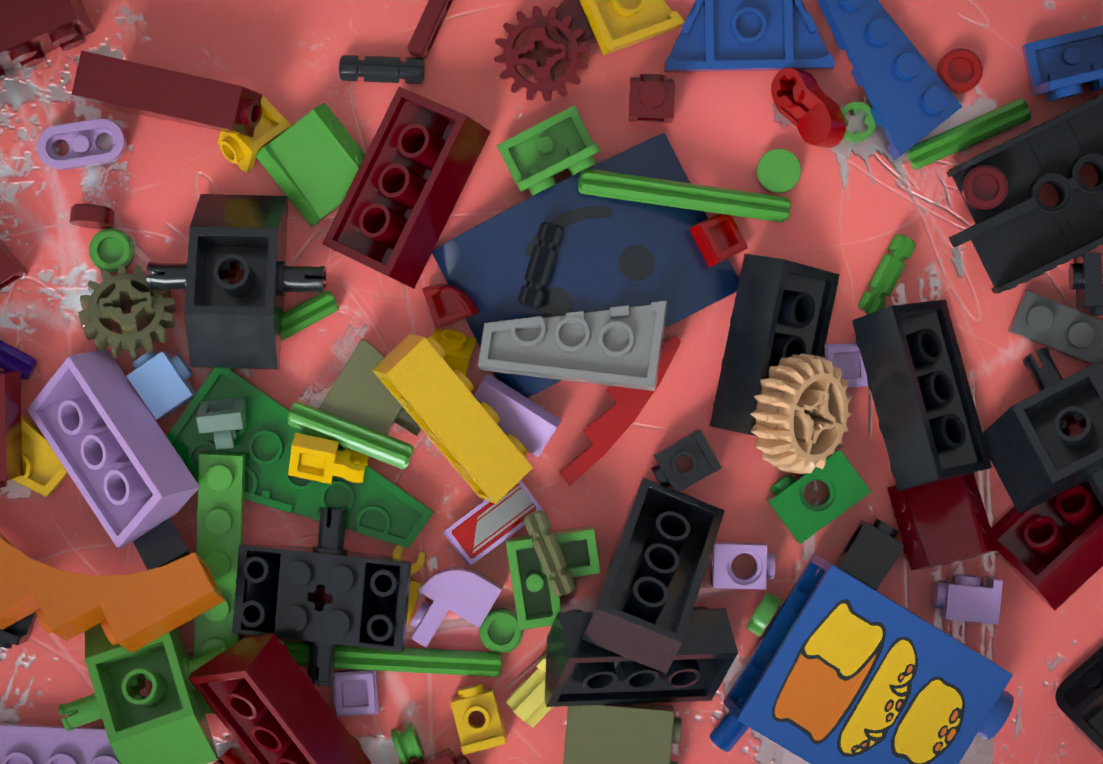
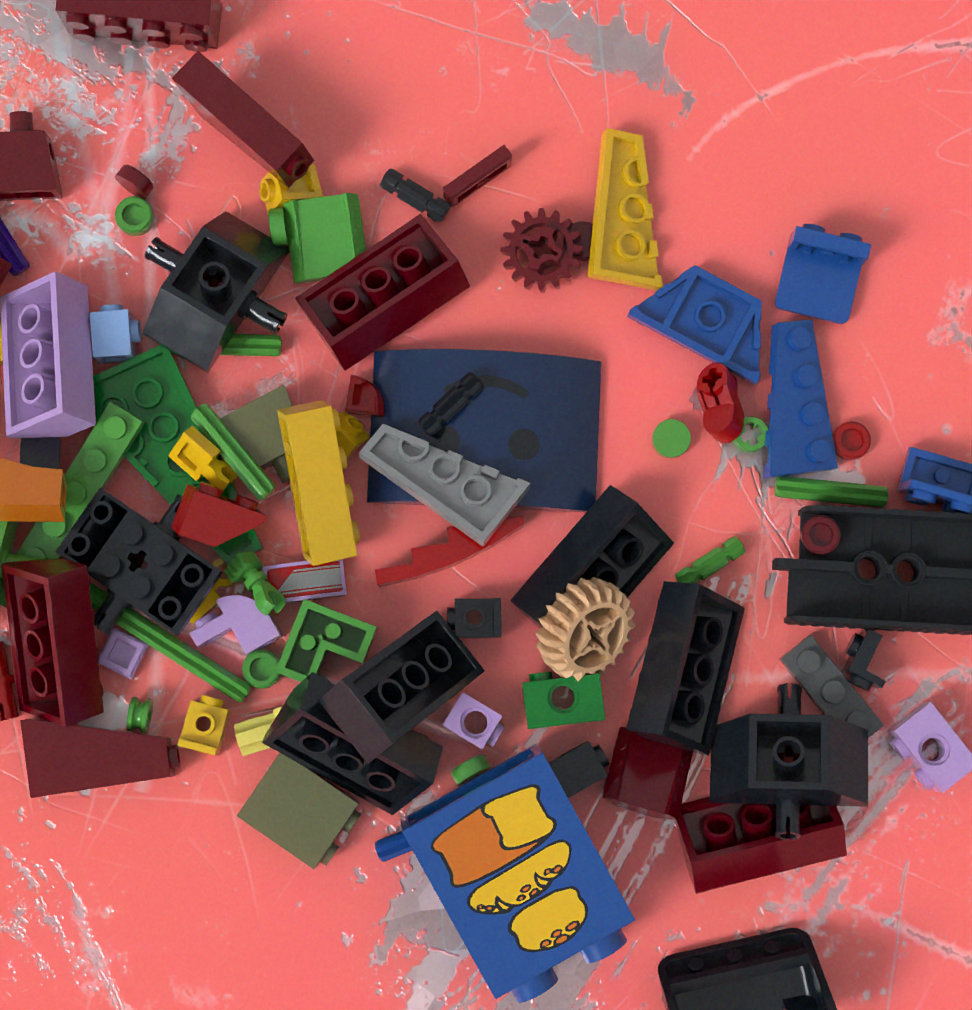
camera: 25 degrees right, 5 degrees down
lavender plate [37,119,127,170] -> none
olive gear [78,265,176,359] -> none
sand green tile [196,397,247,450] -> none
lavender tile [474,373,562,457] -> none
bright green bracket [496,105,601,196] -> none
olive axle [524,510,576,597] -> none
bright green axle [578,168,791,222] -> none
dark red brick [628,74,675,123] -> none
red tile [689,214,748,268] -> none
lavender tile [824,343,868,387] -> none
lavender brick [933,574,1003,625] -> none
none -> red slope [171,482,267,547]
none -> bright green piece [224,551,286,616]
none -> bright green tile [268,207,289,246]

